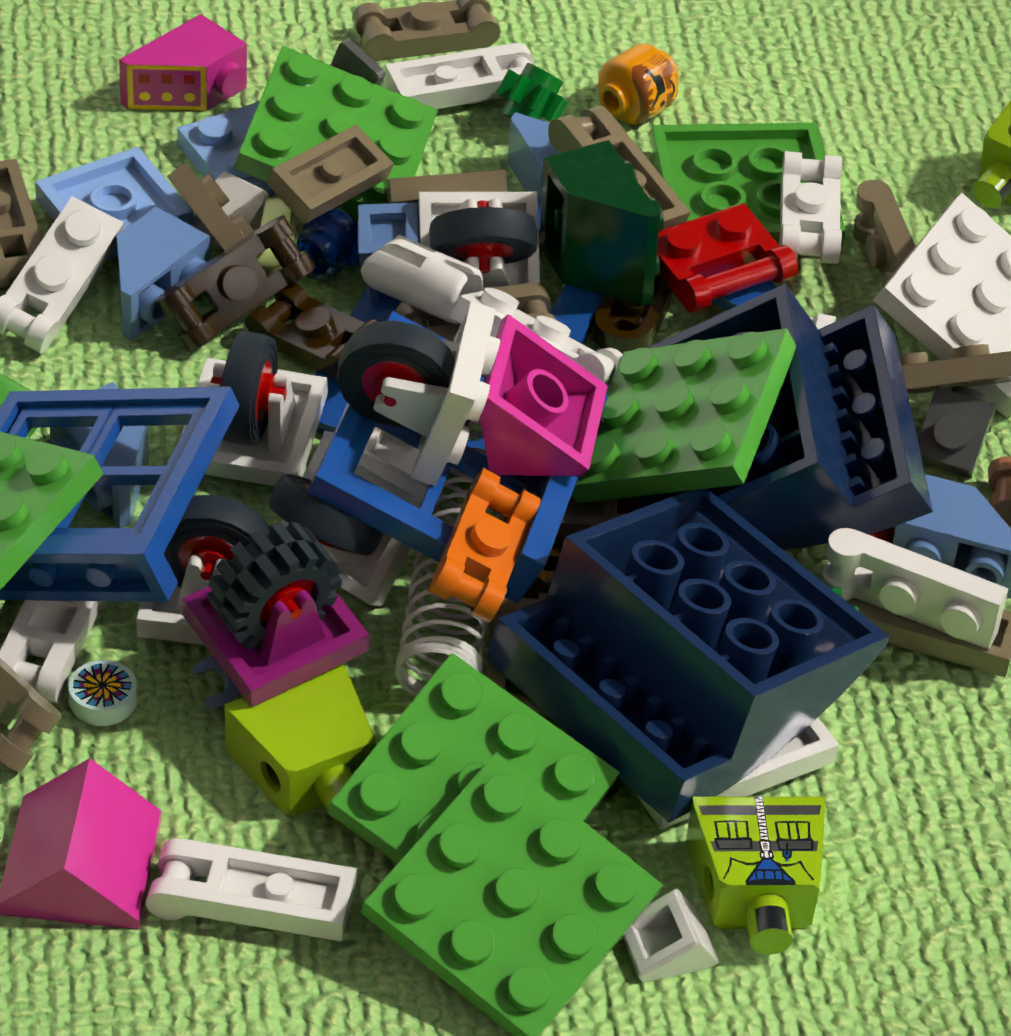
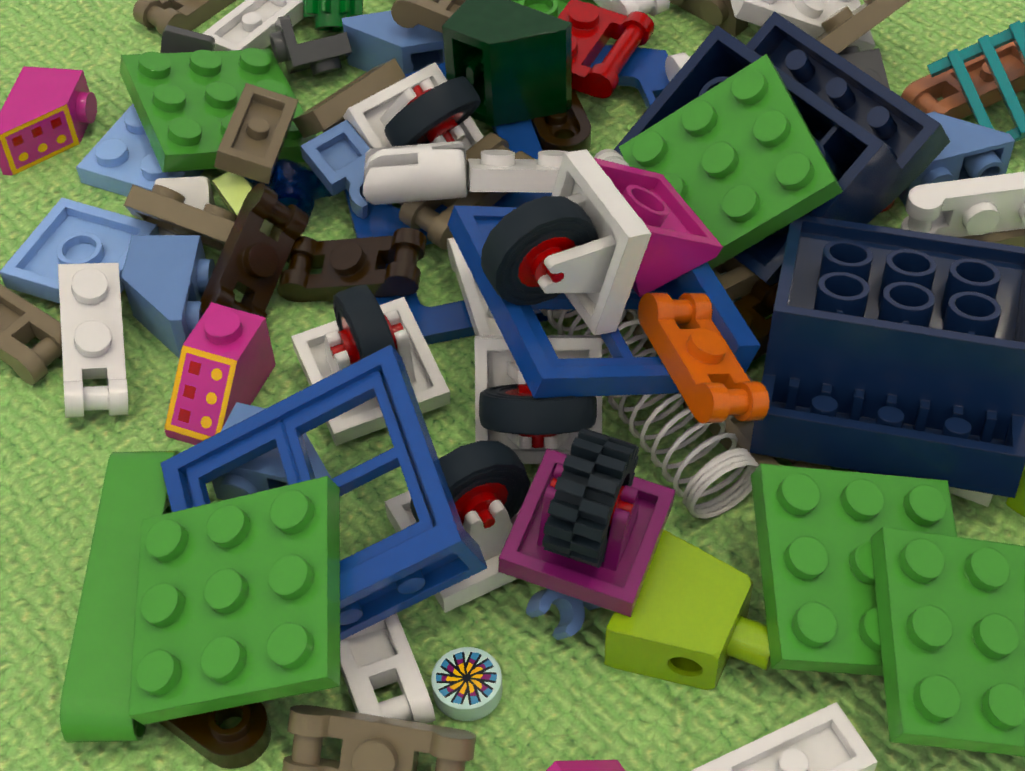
camera: 30 degrees left, 5 degrees up
none -> dark pink slope [164,302,276,445]
none -> dark grey bracket [269,15,352,76]

